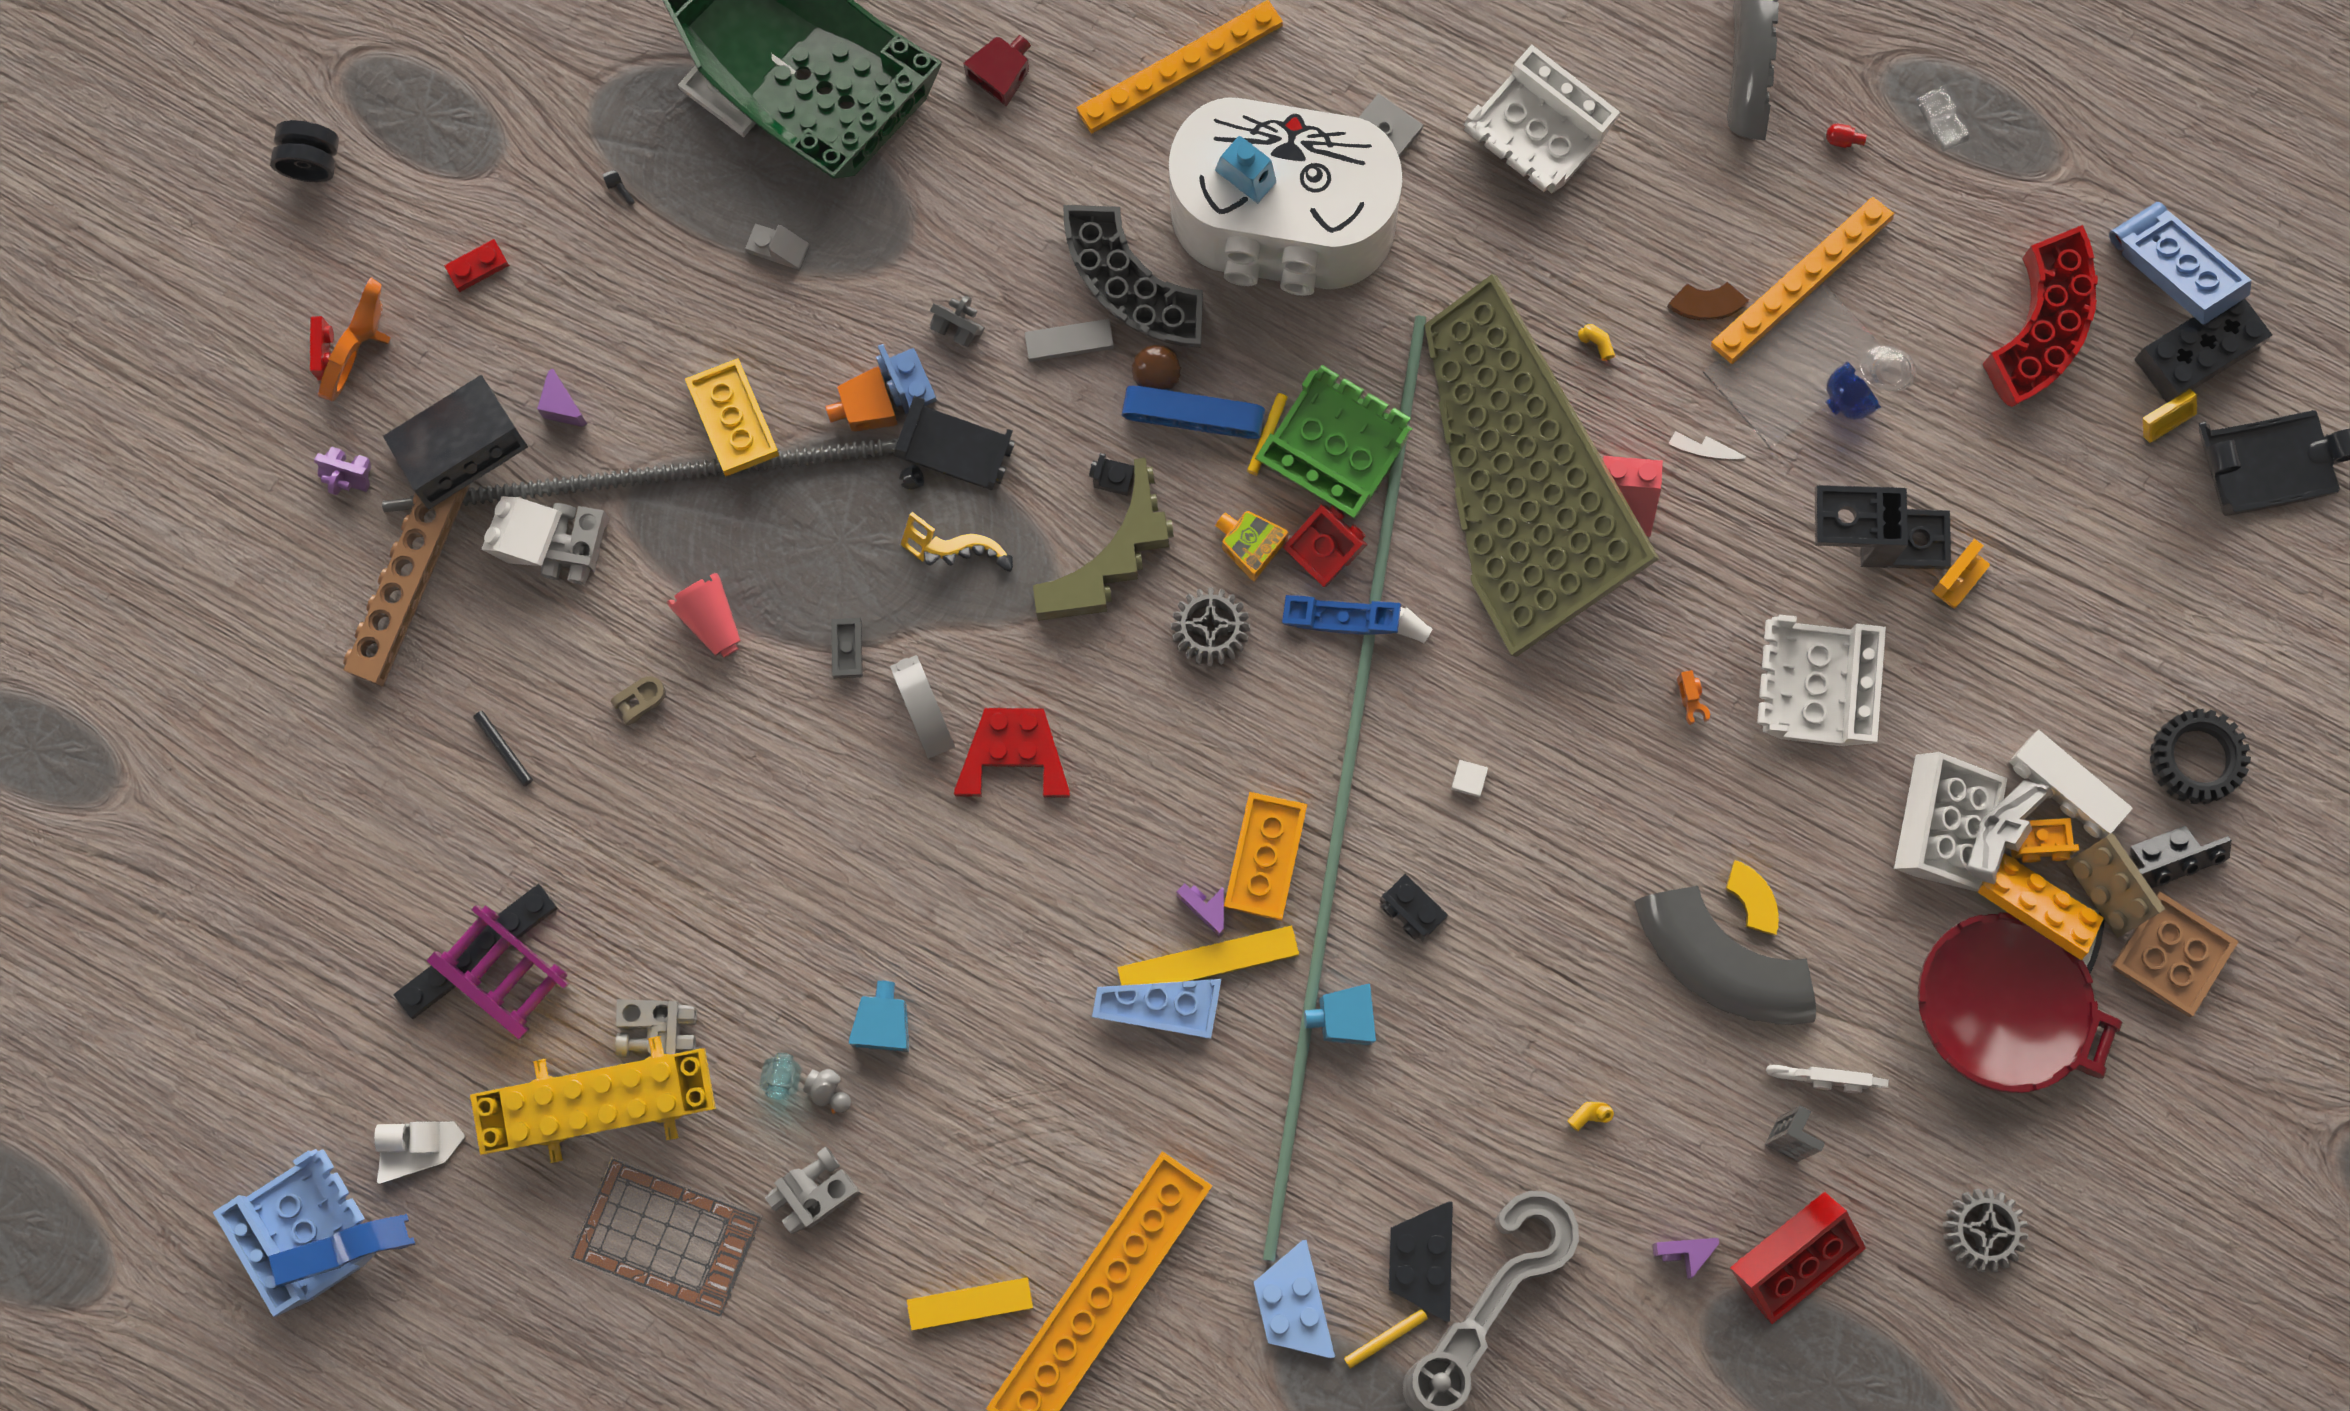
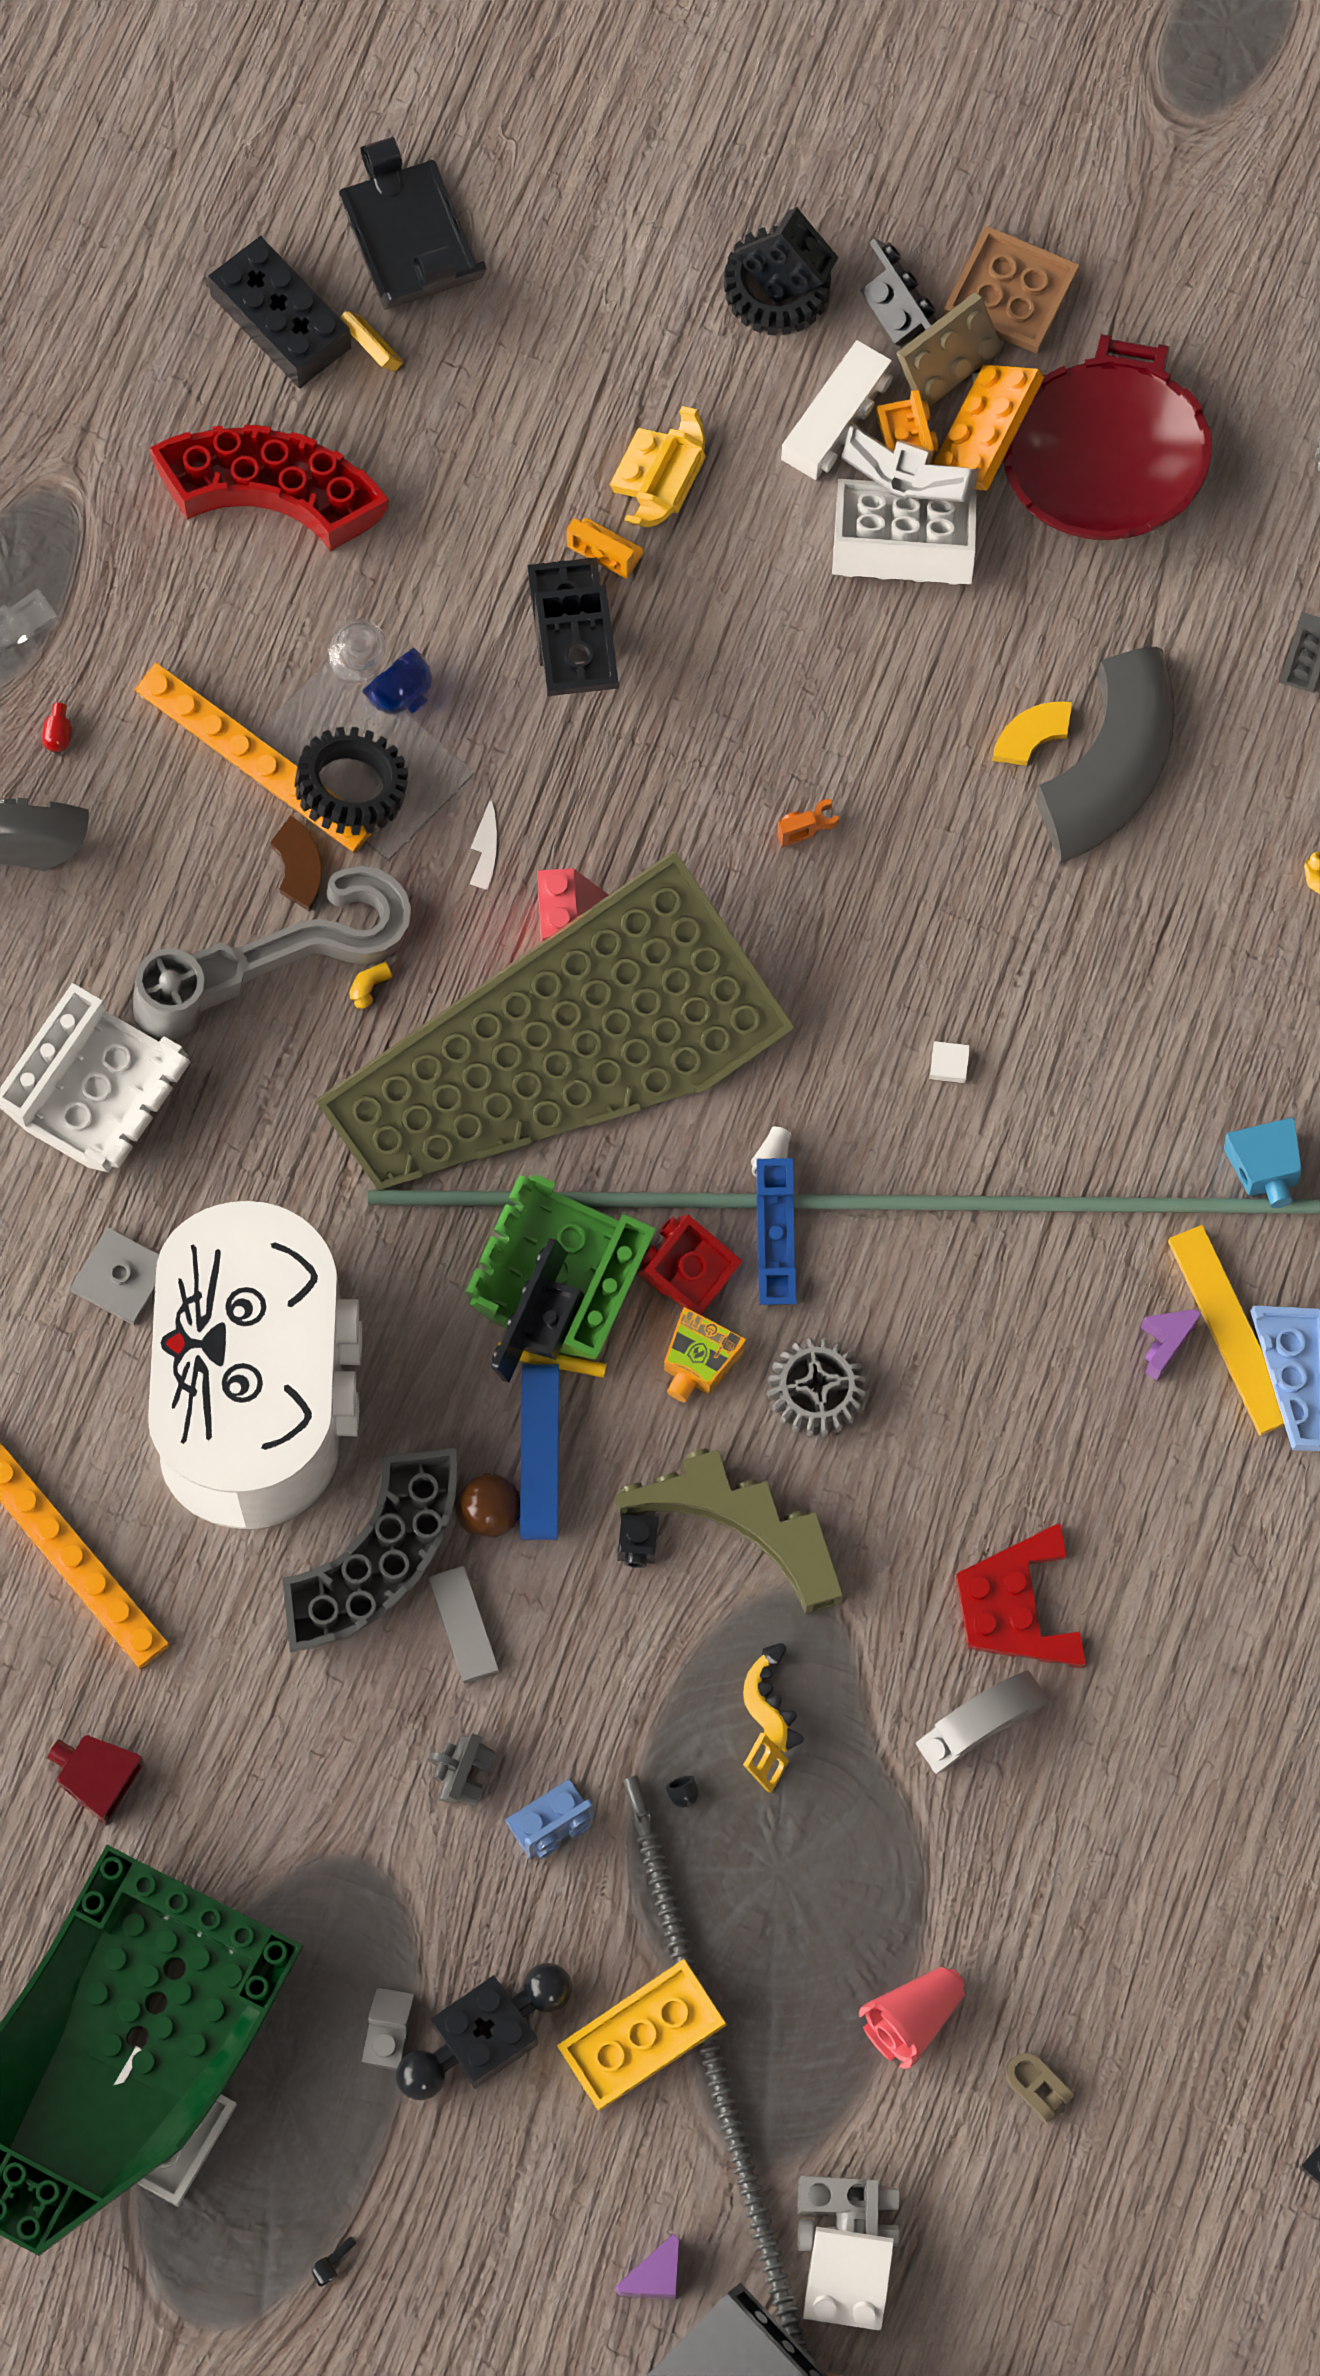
camera: 105 degrees left, 5 degrees down
black bar [473,711,533,786] -> none
orange torso [825,366,898,432] -> none
dark grey plate [831,618,863,679] -> none
black panel [894,396,1016,490] -> none
dark azure torso [1215,136,1276,204] -> none
light orange plate [1224,792,1308,921] -> none
black bracket [1380,874,1448,942] -> none
white slope [1757,615,1886,746] -> none
white plate [1766,1065,1889,1093] -> none
medium blue hinge [2109,202,2251,325] -> none
none -> light grey piece [132,866,411,1040]
none -> black tyre [294,727,408,835]
none -> black brick [396,1963,572,2101]
none -> black bracket [491,1238,585,1383]
none -> yellow plate [610,406,706,527]
none -> black bracket [735,207,839,303]

